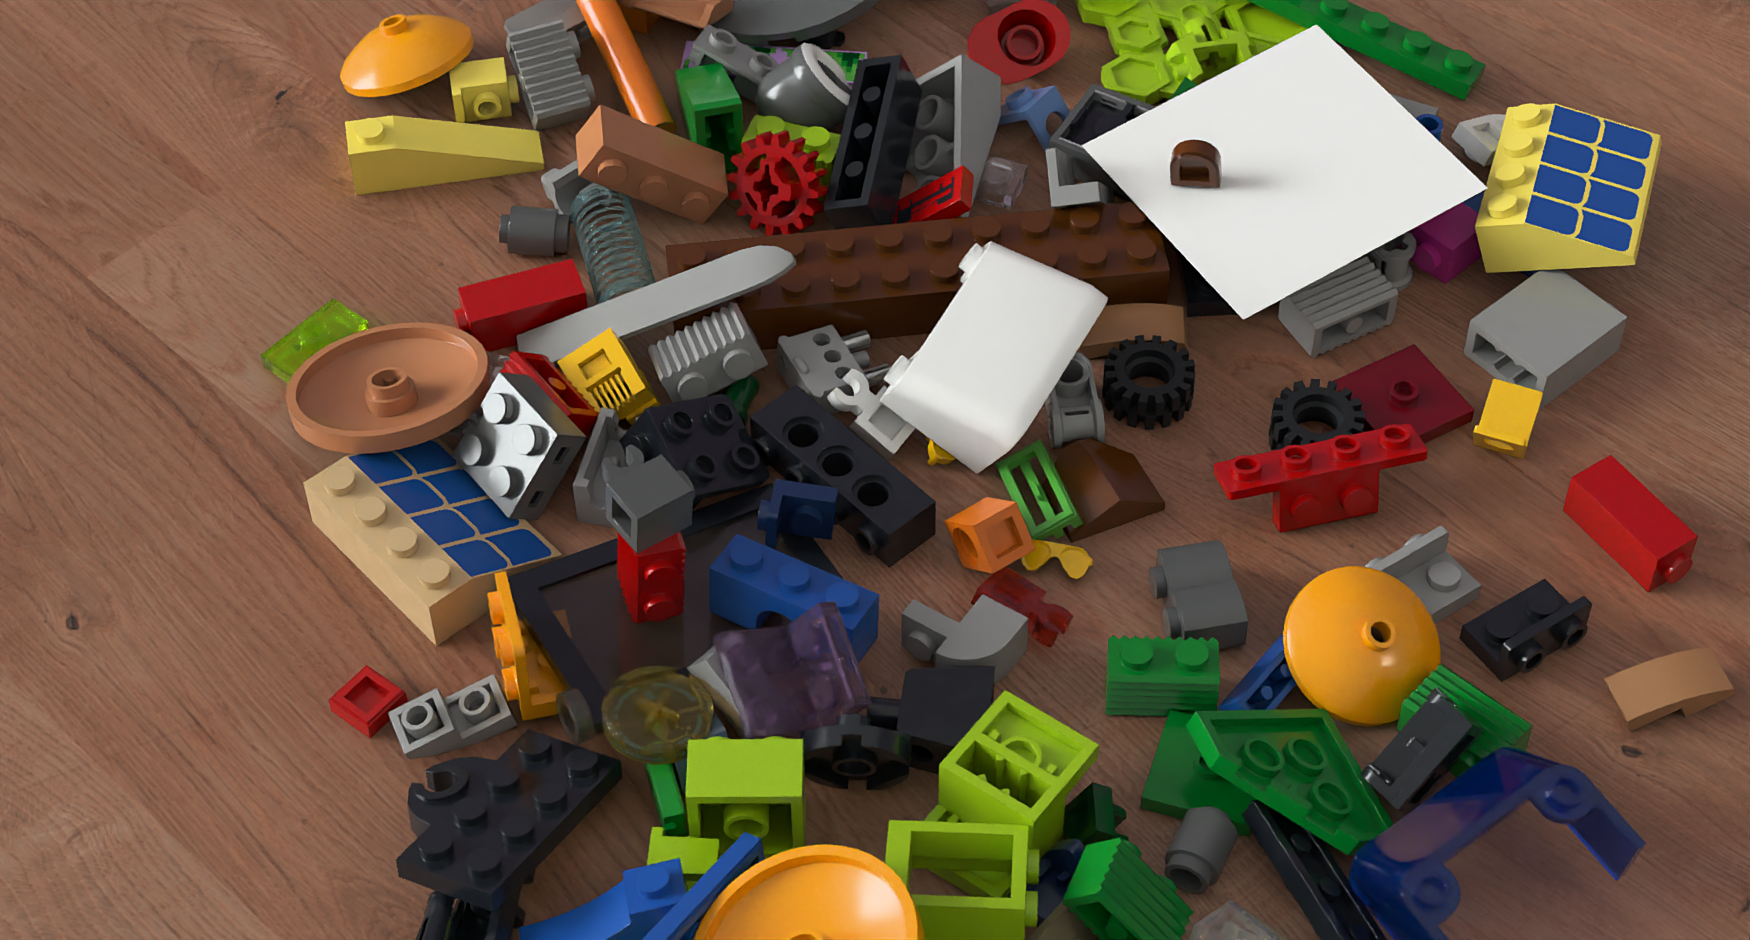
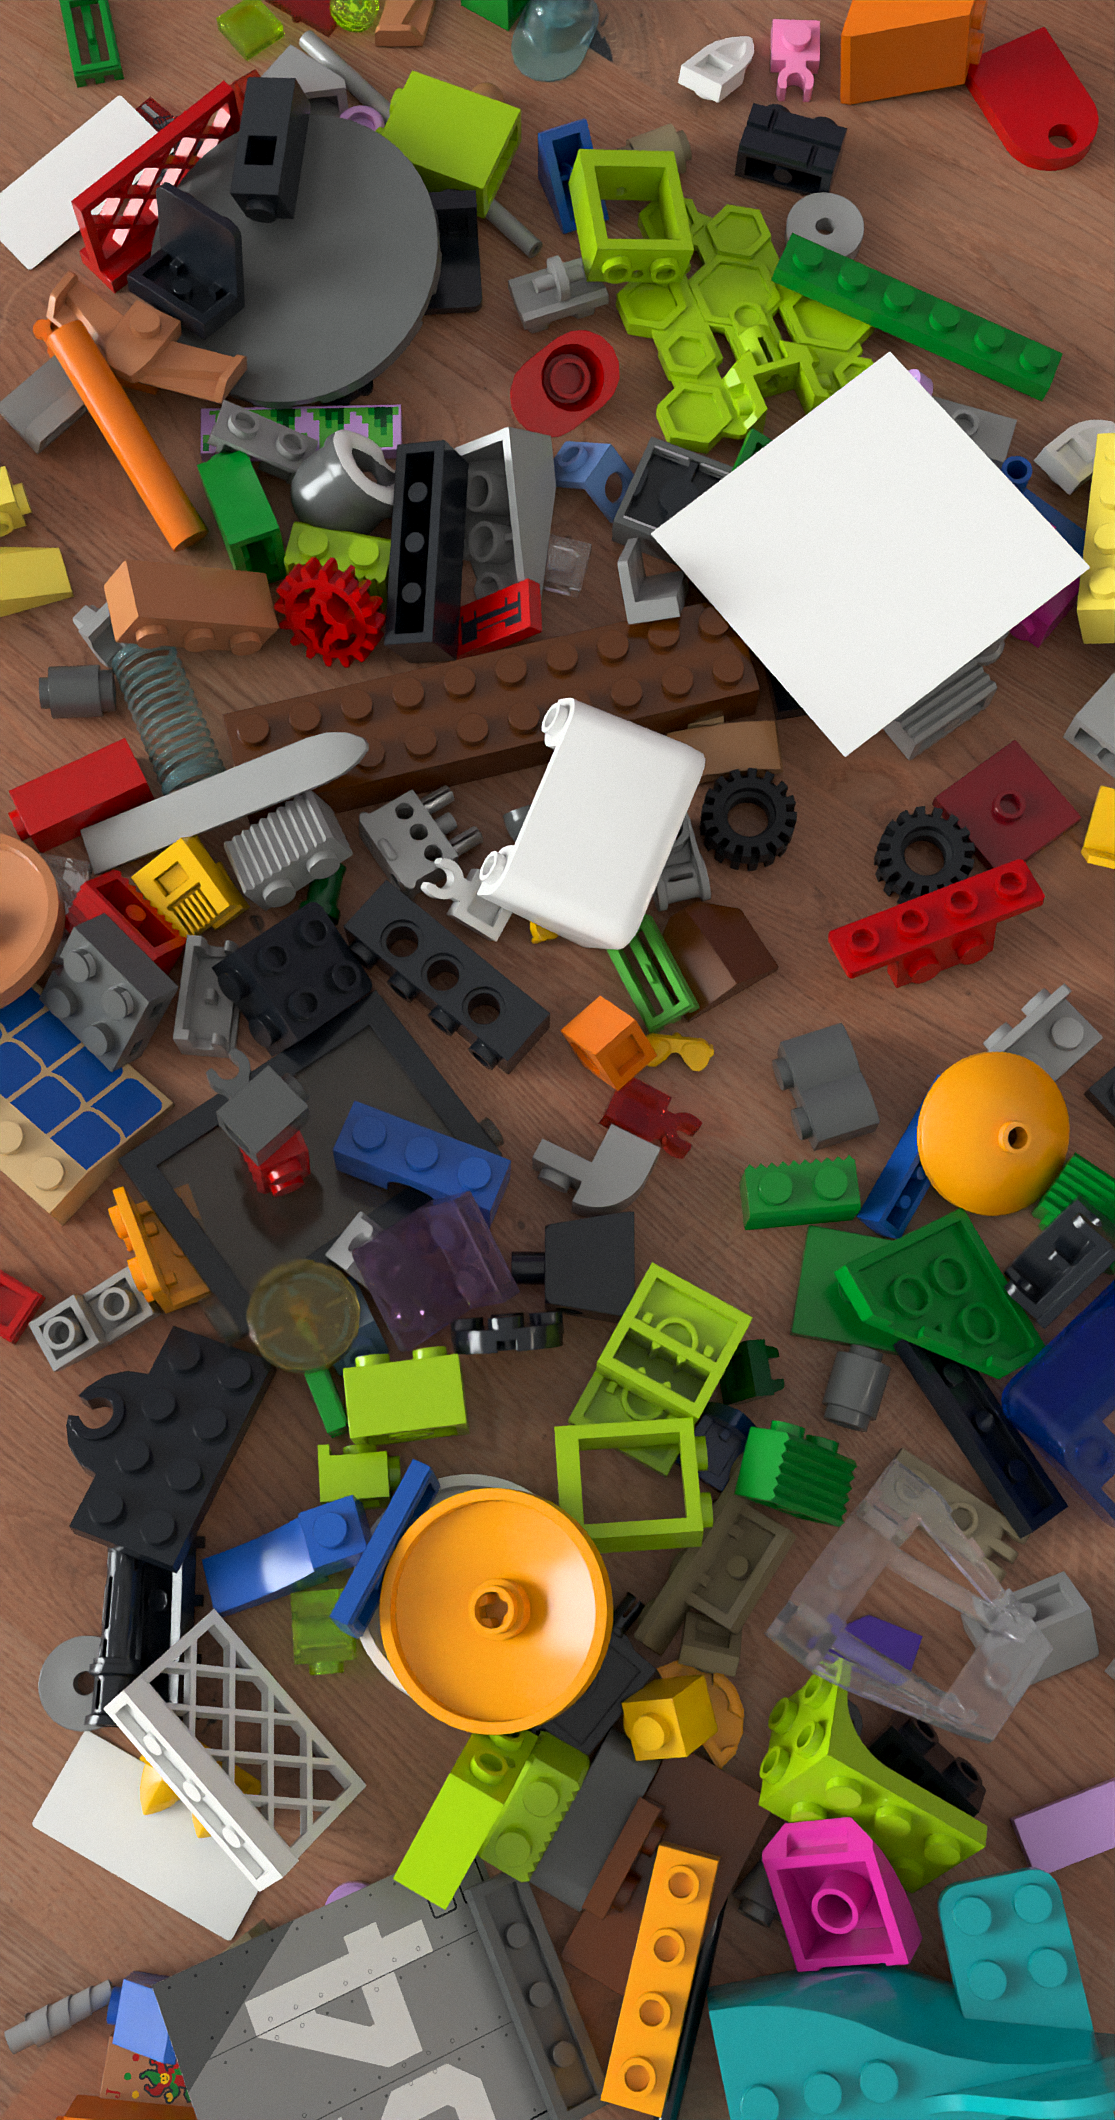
camera: 10 degrees left, 25 degrees up
light grey brick [506,19,595,131] -> none
dark blue bracket [757,479,838,550] -> none
reddish brown tile [1170,139,1222,187] -> none

